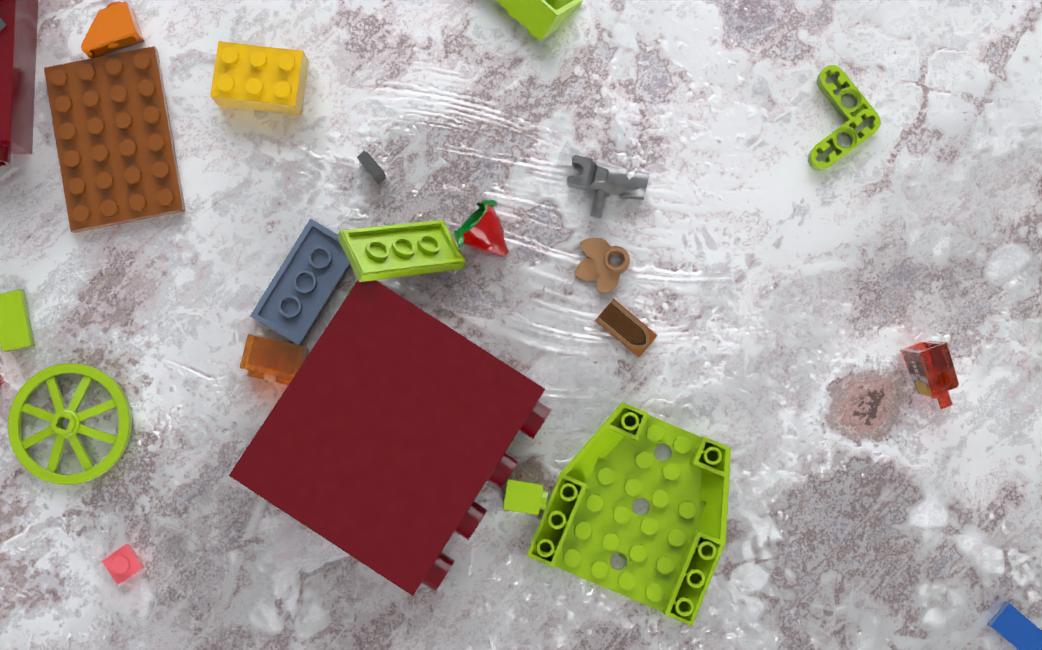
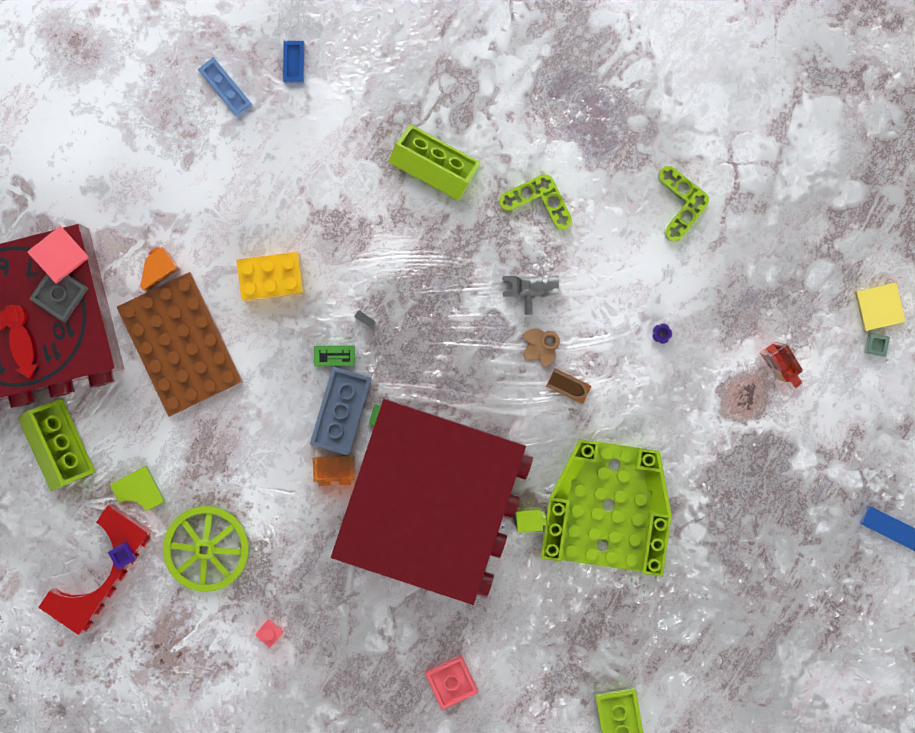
camera: 15 degrees left, 5 degrees up
lime tile [337,220,466,282] -> none
red hat [454,200,509,257] -> none
none -> bright green tile [314,345,355,366]
none -> lime beam [499,174,572,230]
none -> dark purple plate [652,324,672,344]

